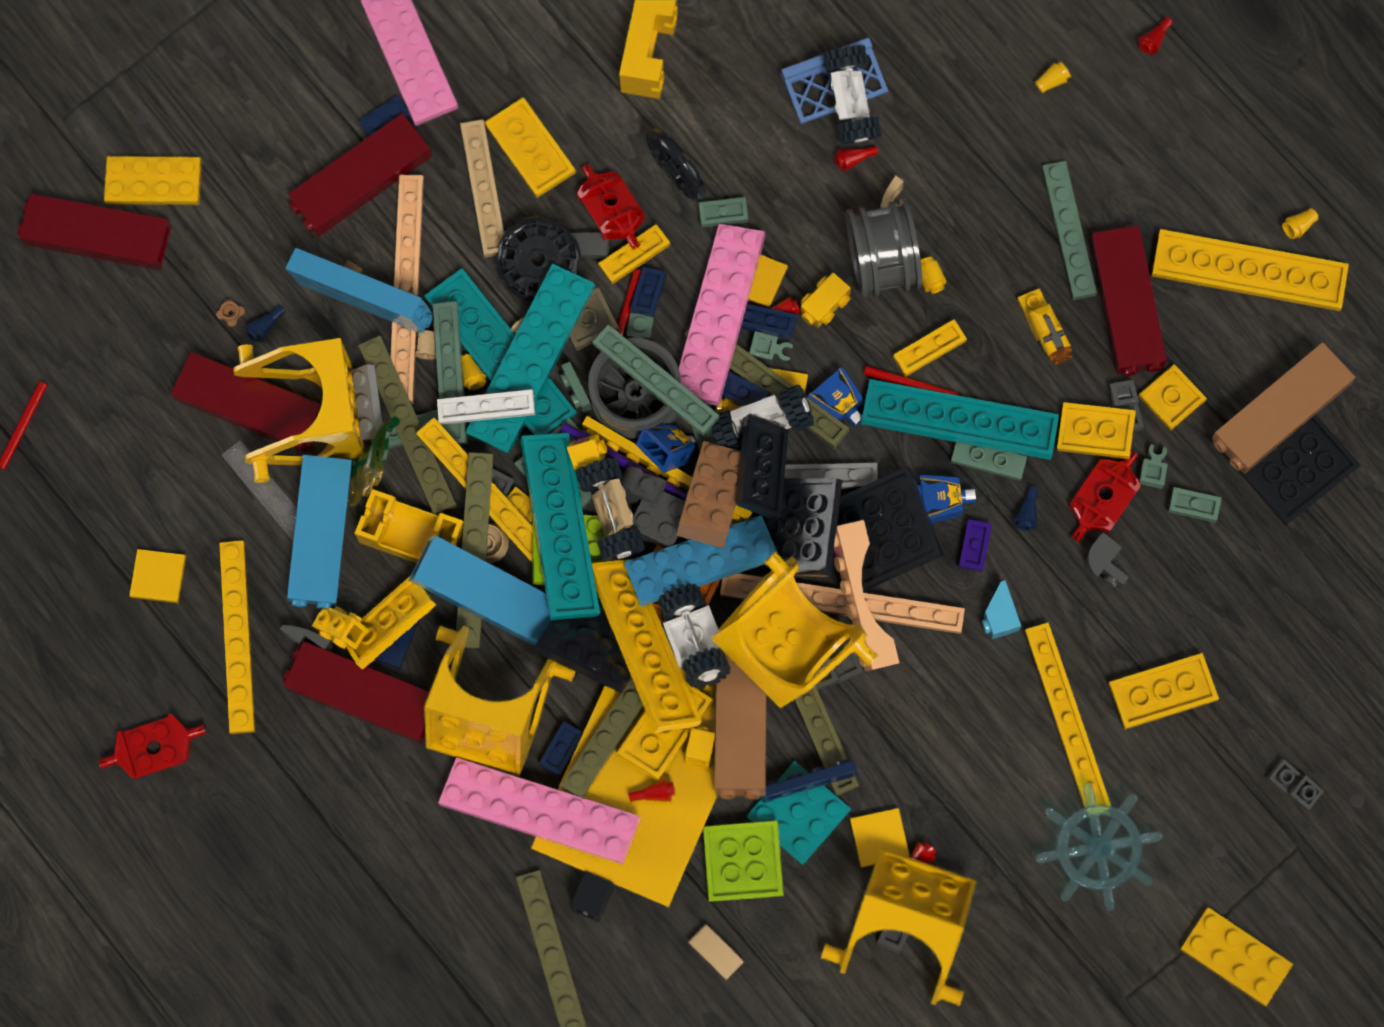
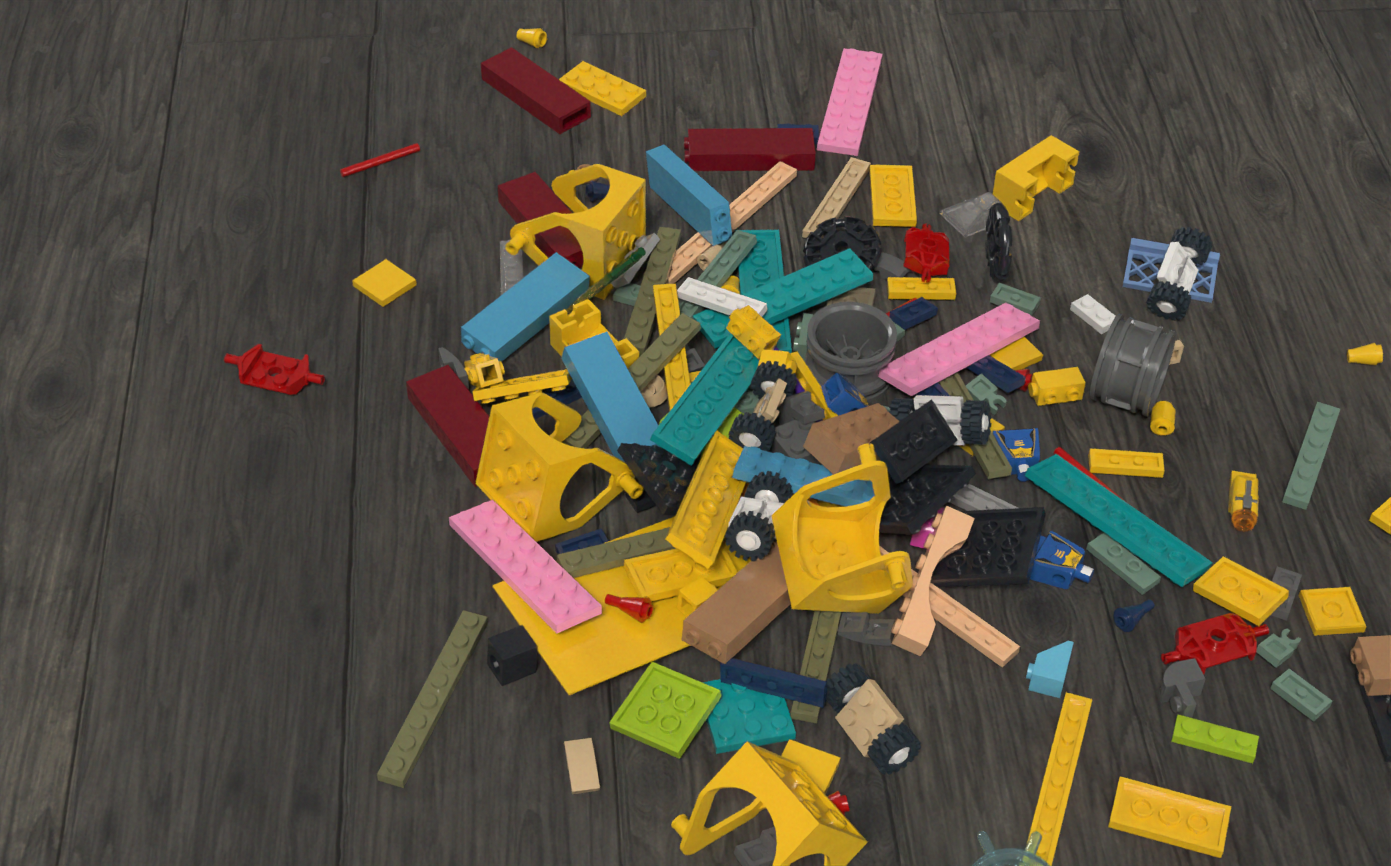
camera: 30 degrees right, 30 degrees down
yellow plate [220,541,255,734] -> none
sand green plate [592,324,719,436] -> none
red cone [834,145,878,172] -> none
dark purple plate [959,519,992,572] -> none
dark red brick [1090,226,1167,376] -> none
none -> yellow cone [517,28,547,48]
none -> yellow brick [726,305,781,359]
none -> plate [826,663,921,775]
none -> clear slope [939,192,1003,238]
none -> white plate [1070,294,1115,334]
none -> lime plate [1171,715,1259,764]

